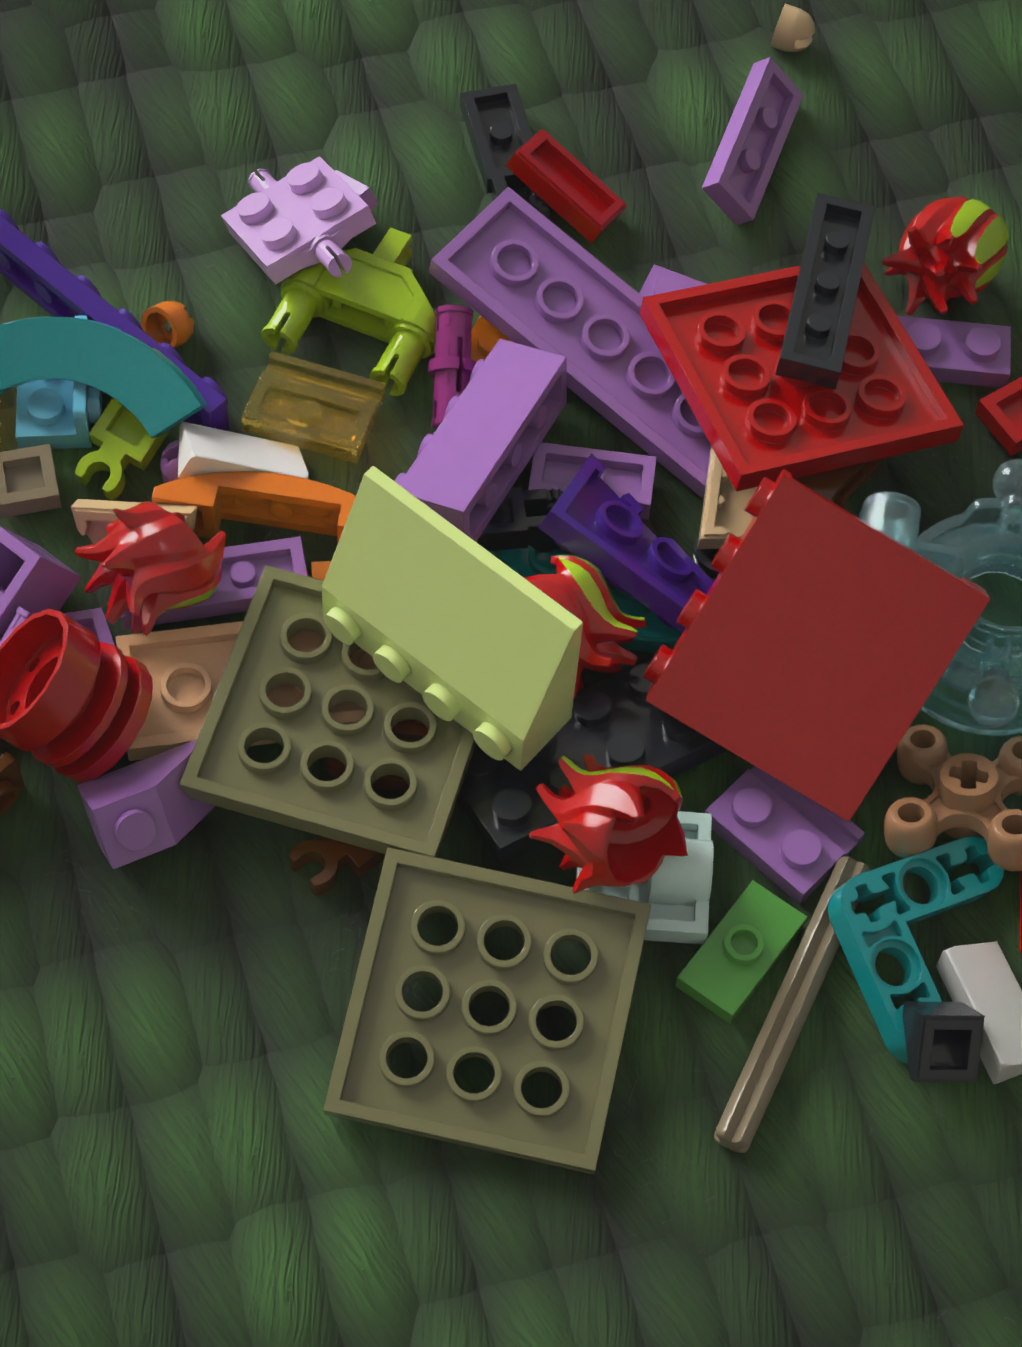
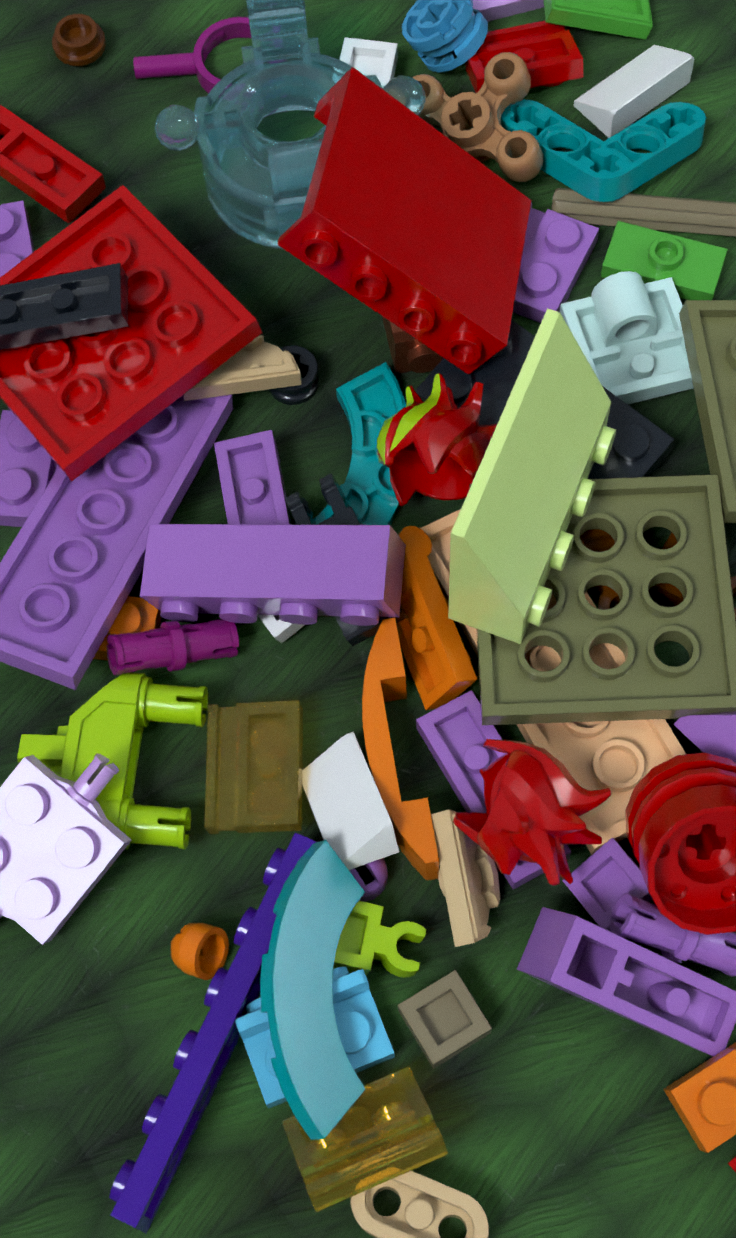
camera: 100 degrees left, 5 degrees up
red hair [529,754,688,894] -> none
dark purple wing [538,453,713,633] -> none
black slope [902,1001,985,1082] -> none

